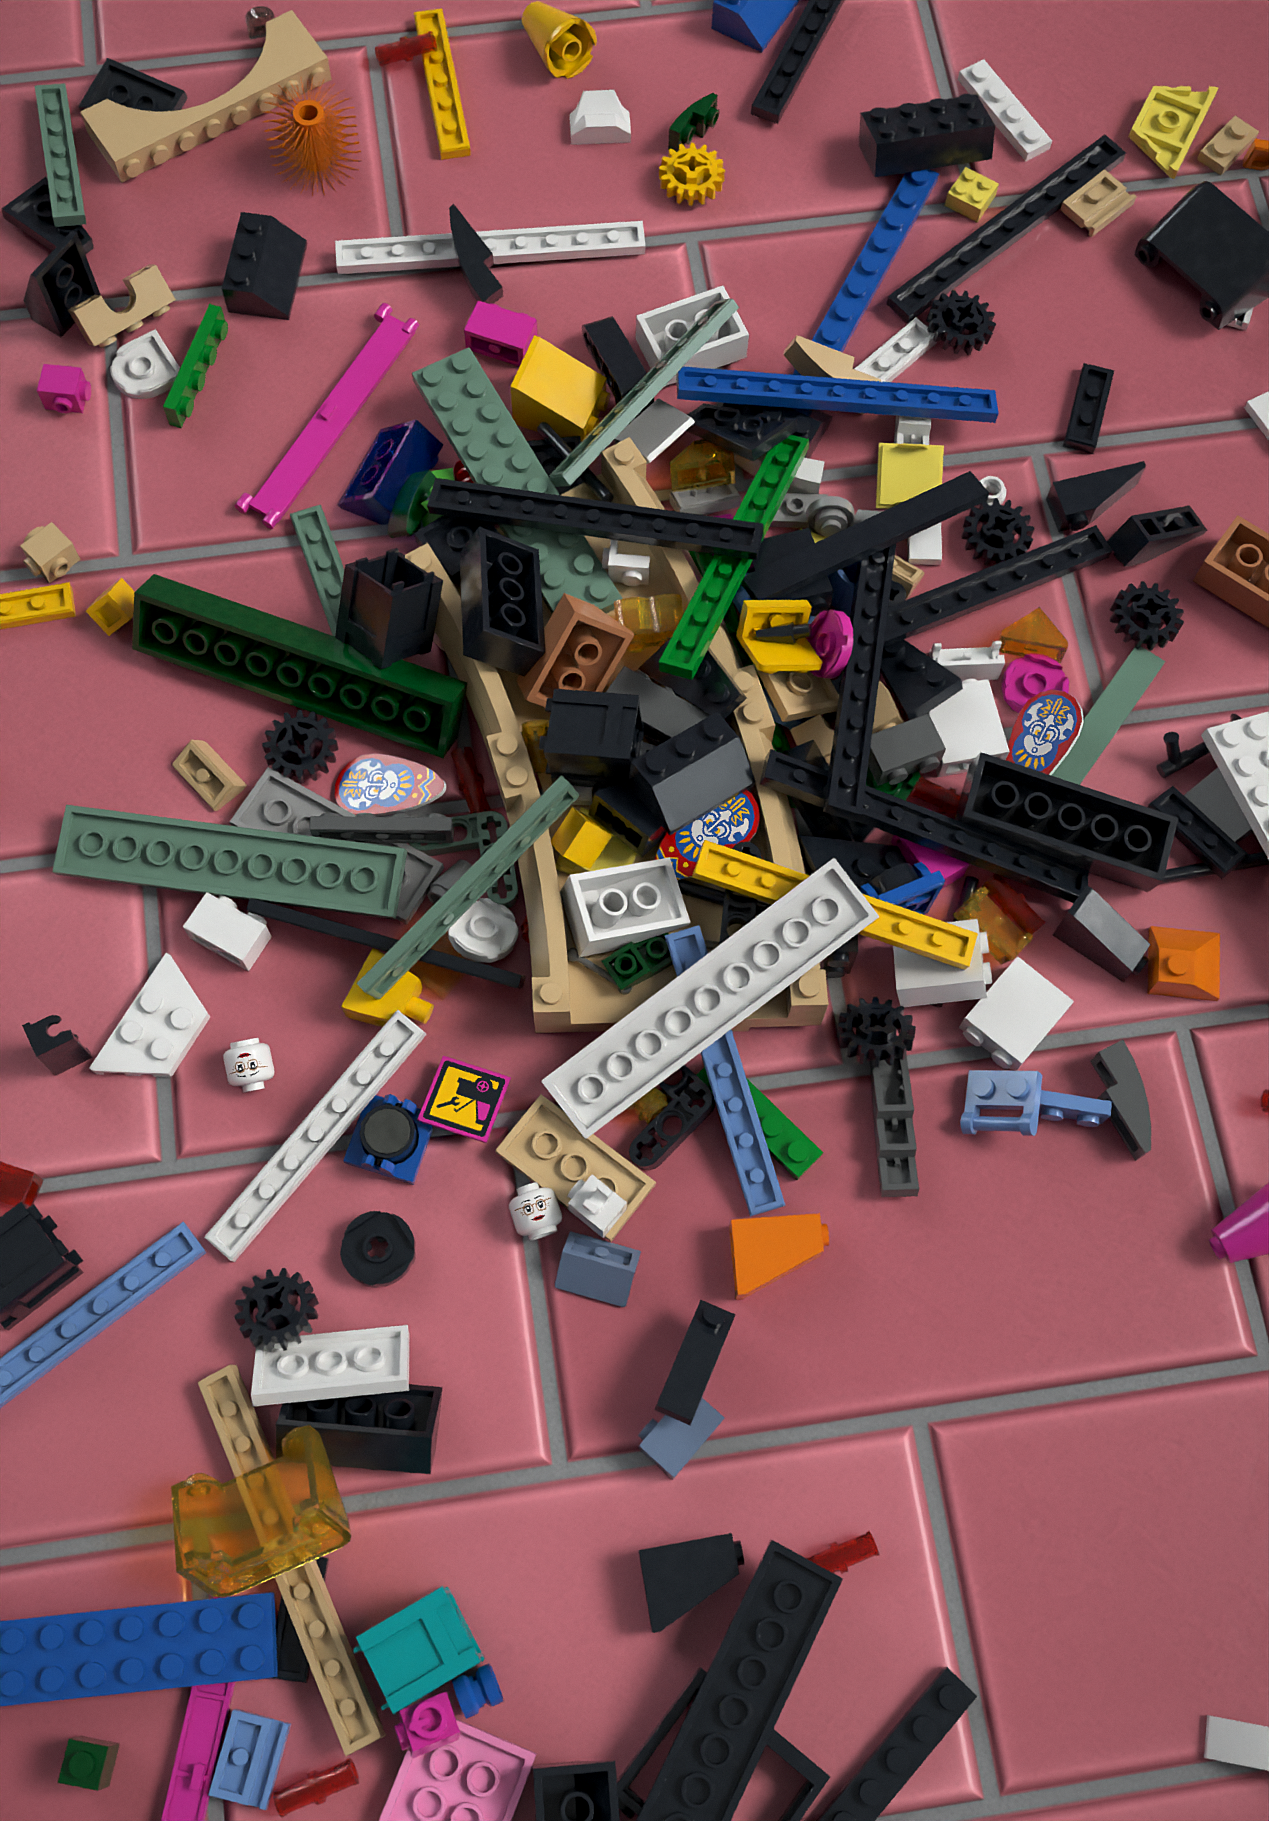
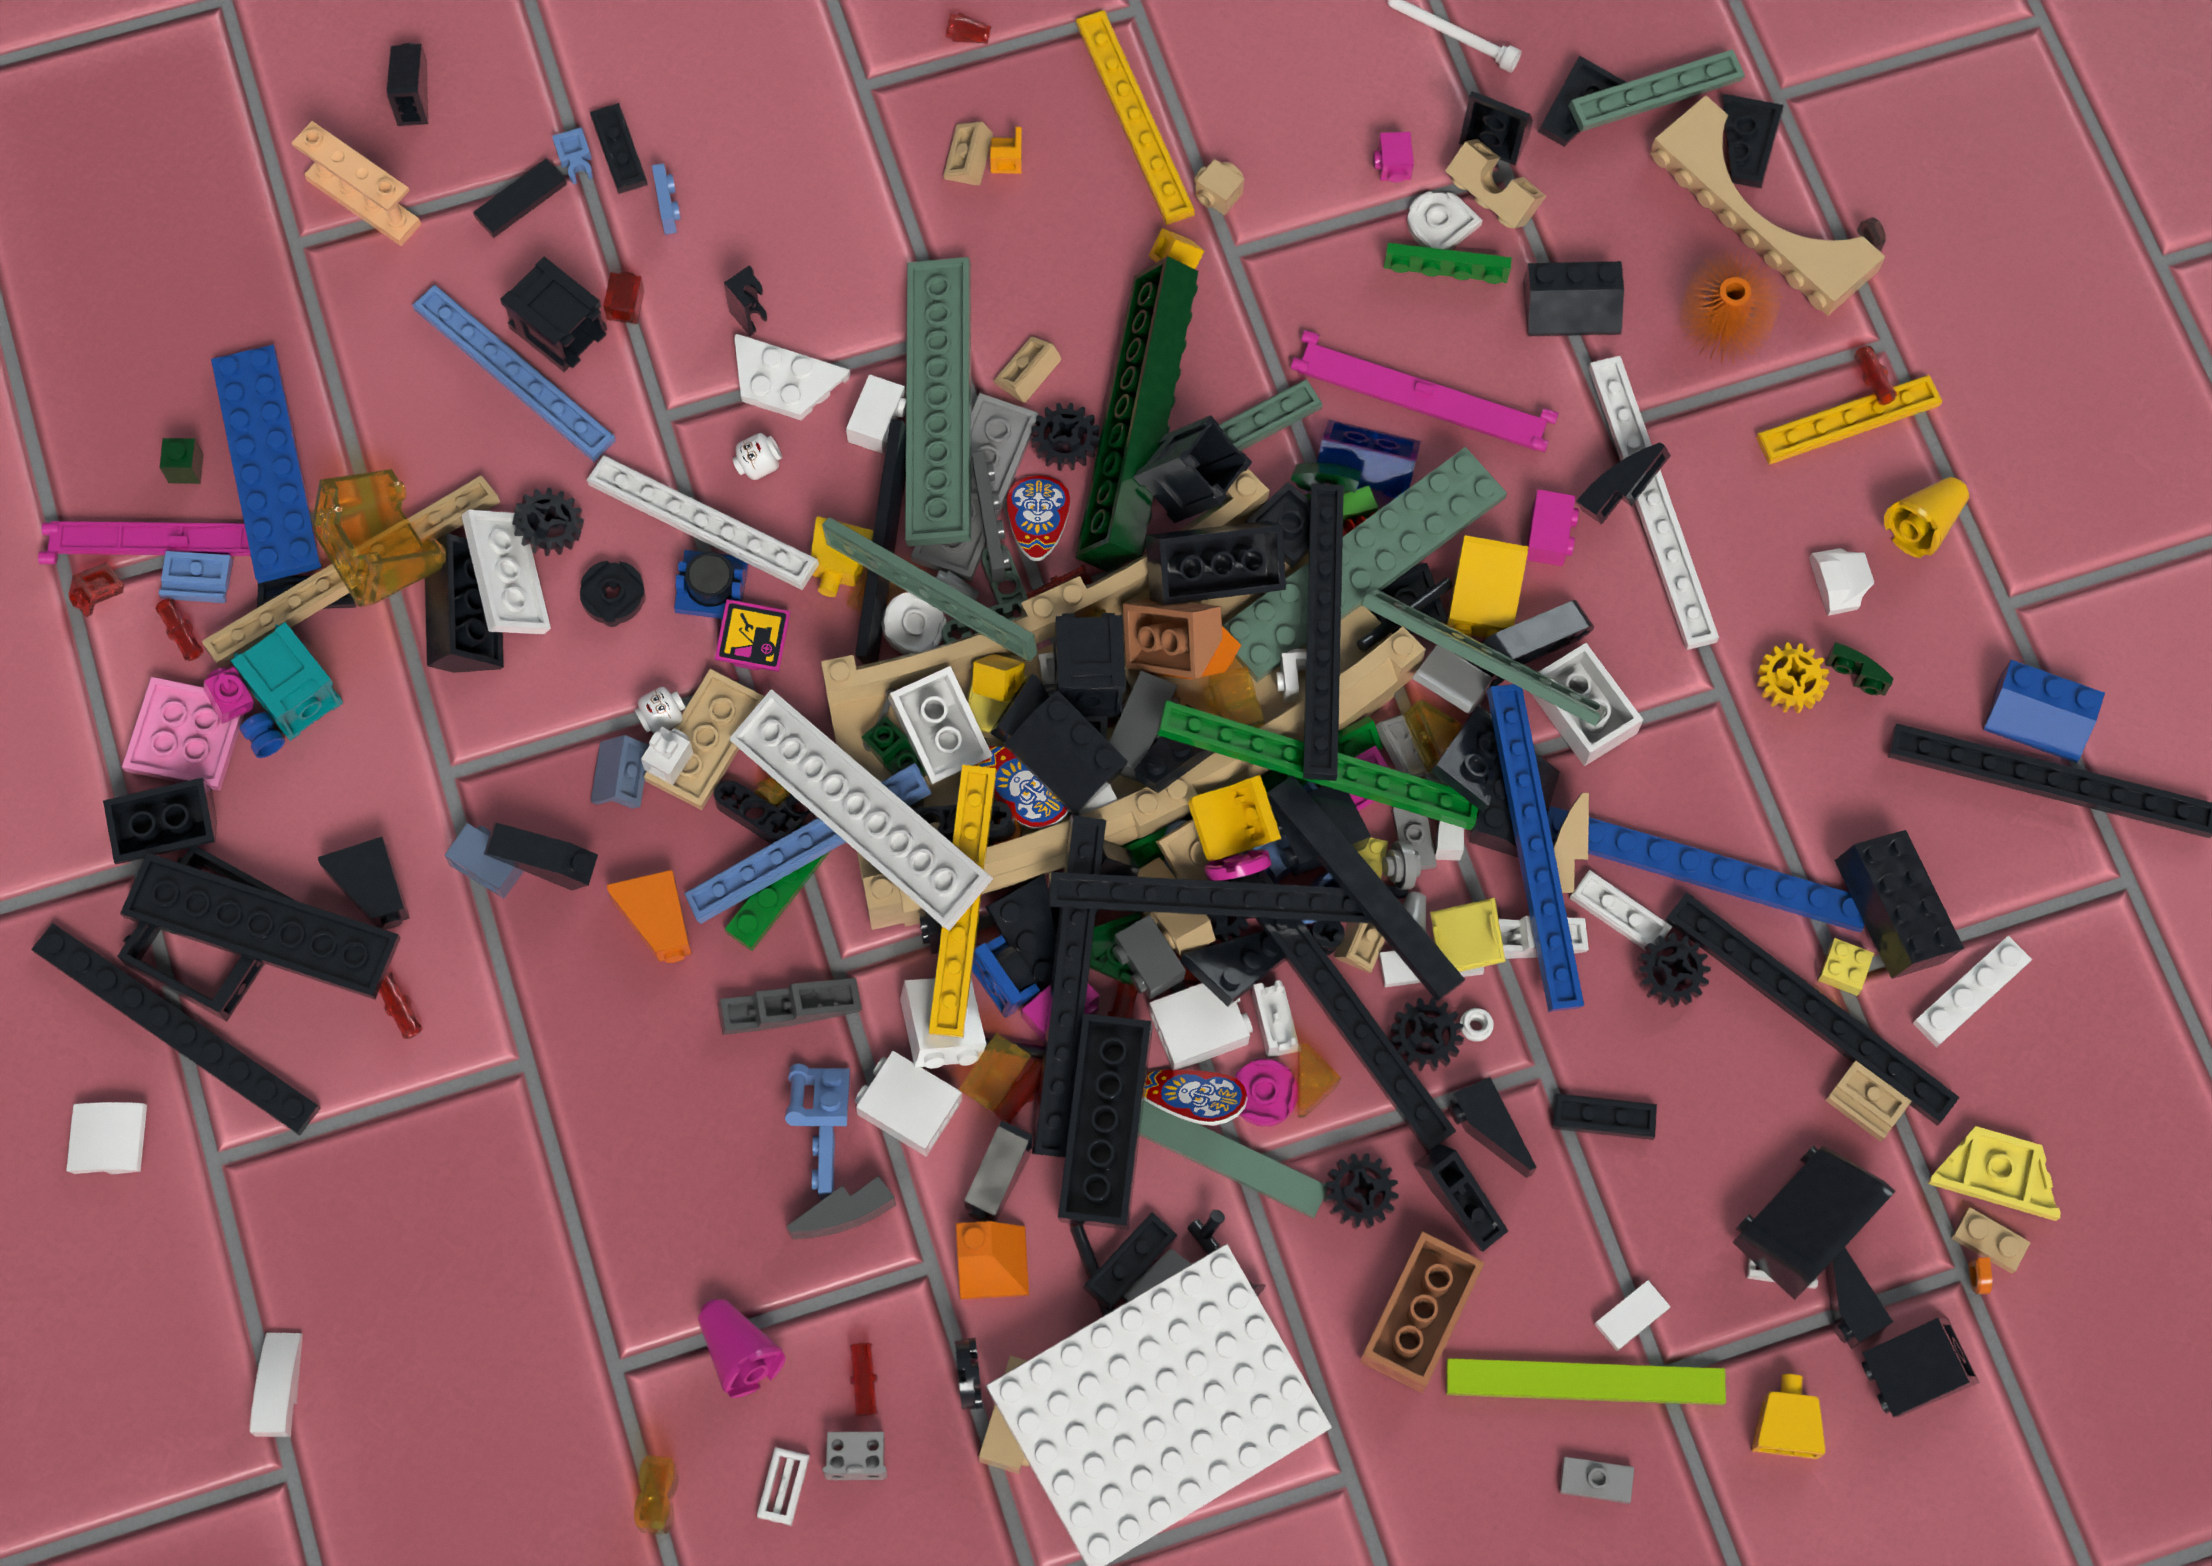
camera: 80 degrees right, 0 degrees up
black bar [756,622,812,644] -> none
black gear [836,997,916,1067] -> none

